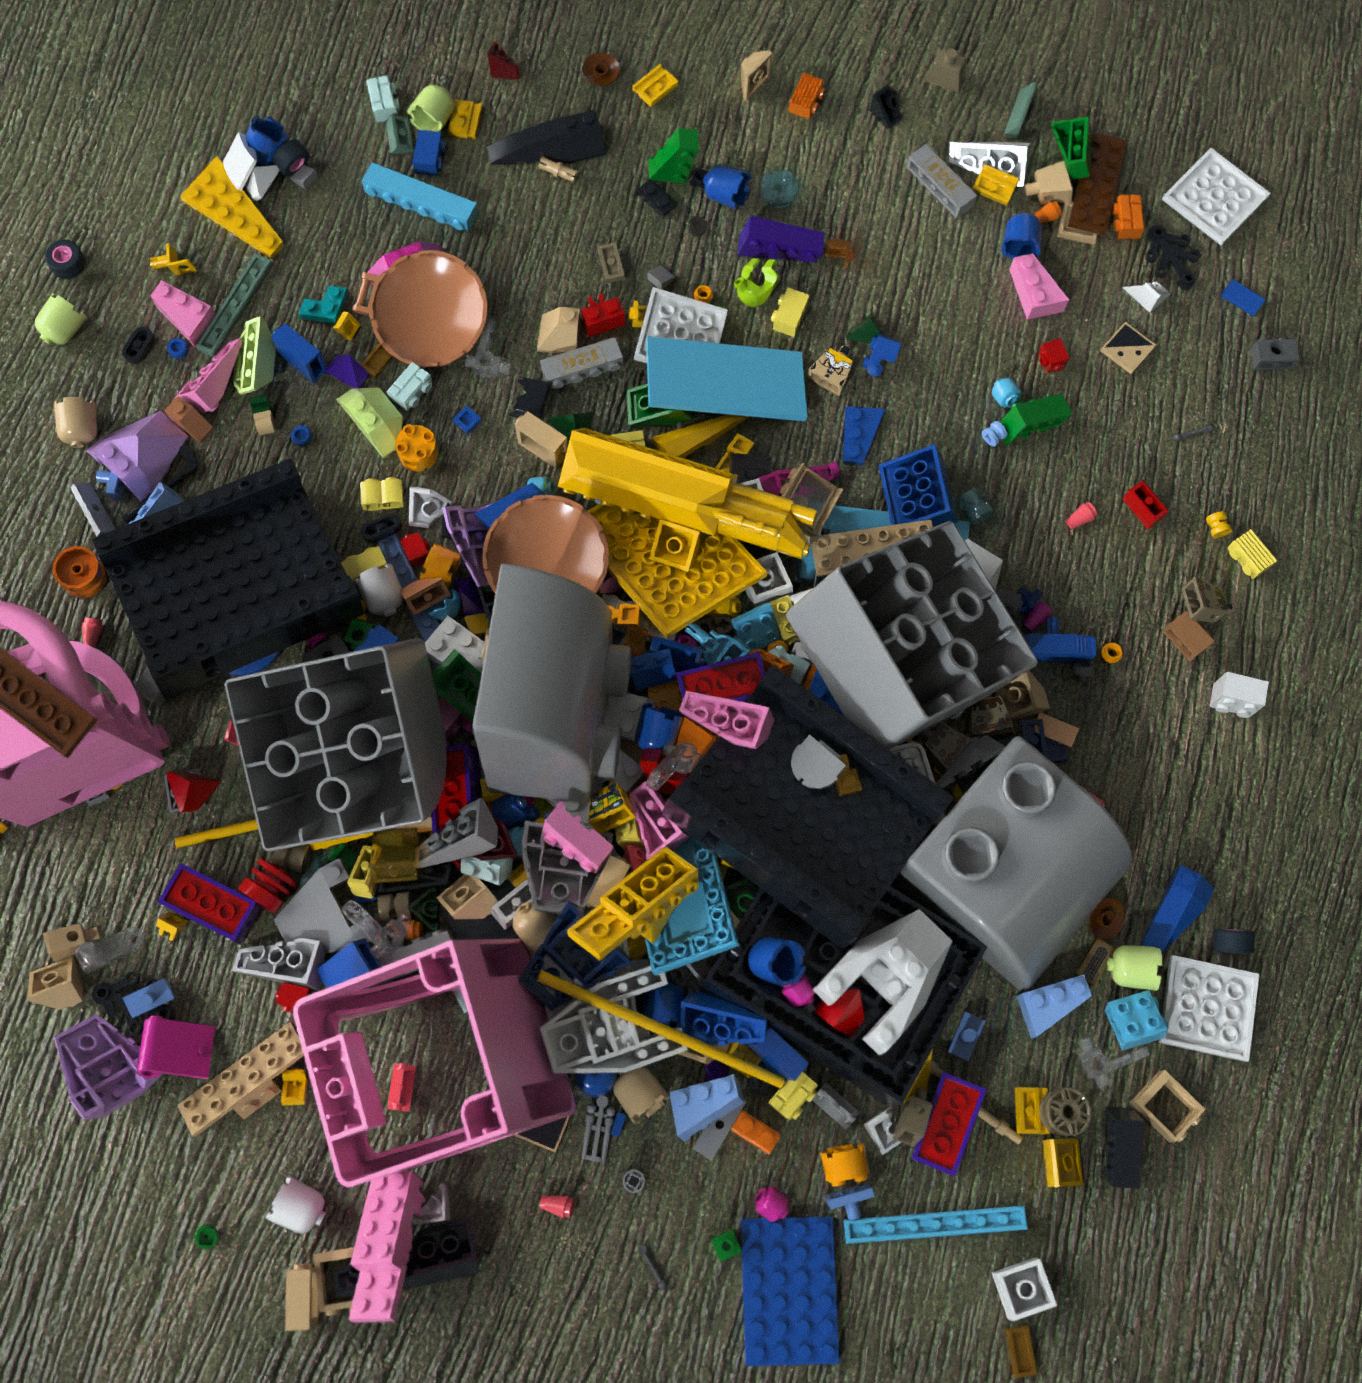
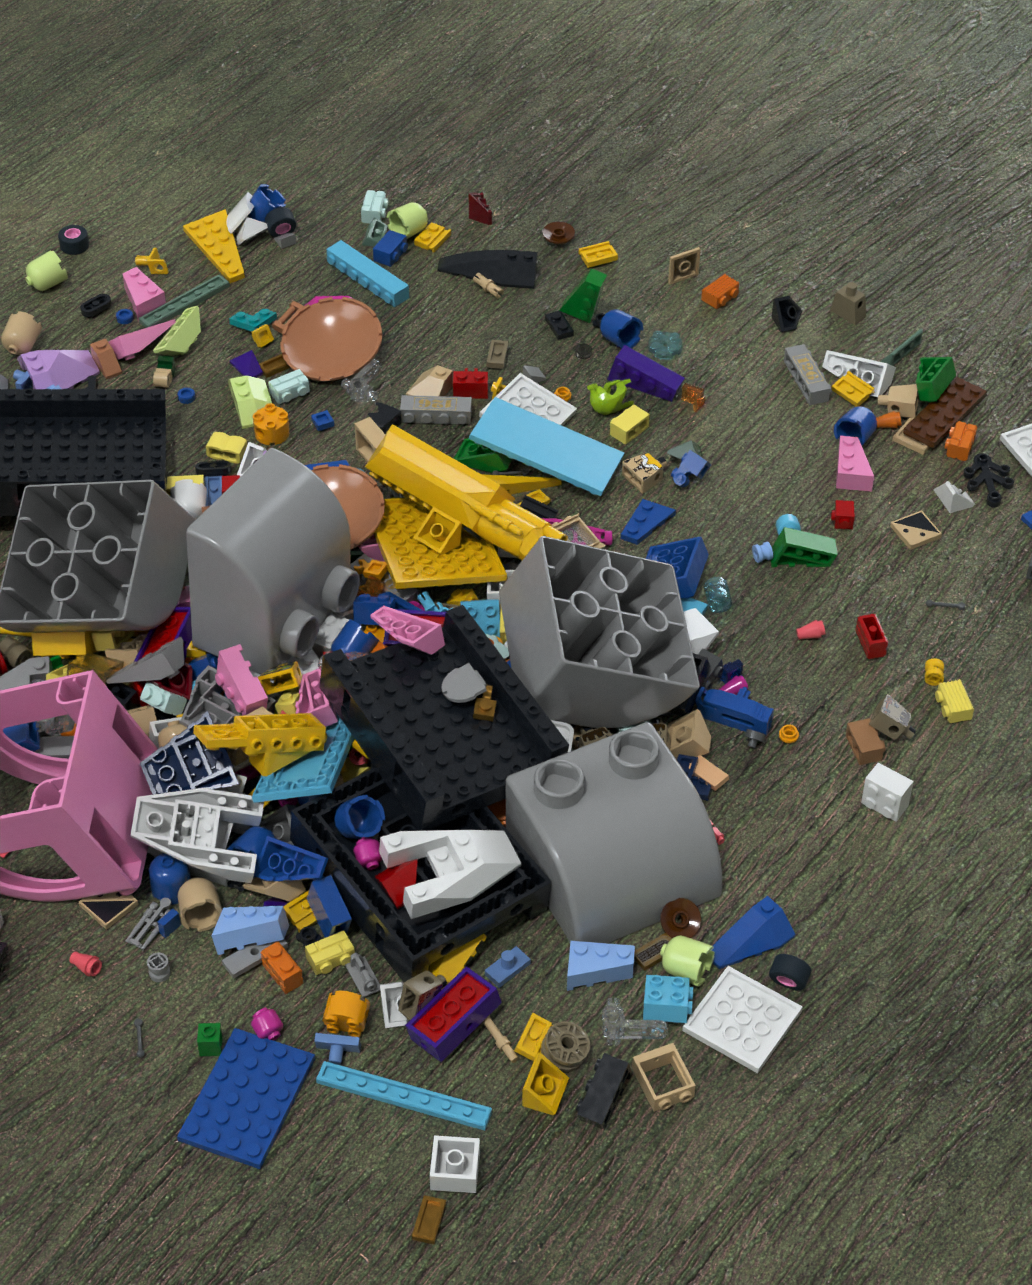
camera: 25 degrees right, 25 degrees down
blue brick [271,323,327,384] -> none
yellow piece [537,970,785,1088] -> none

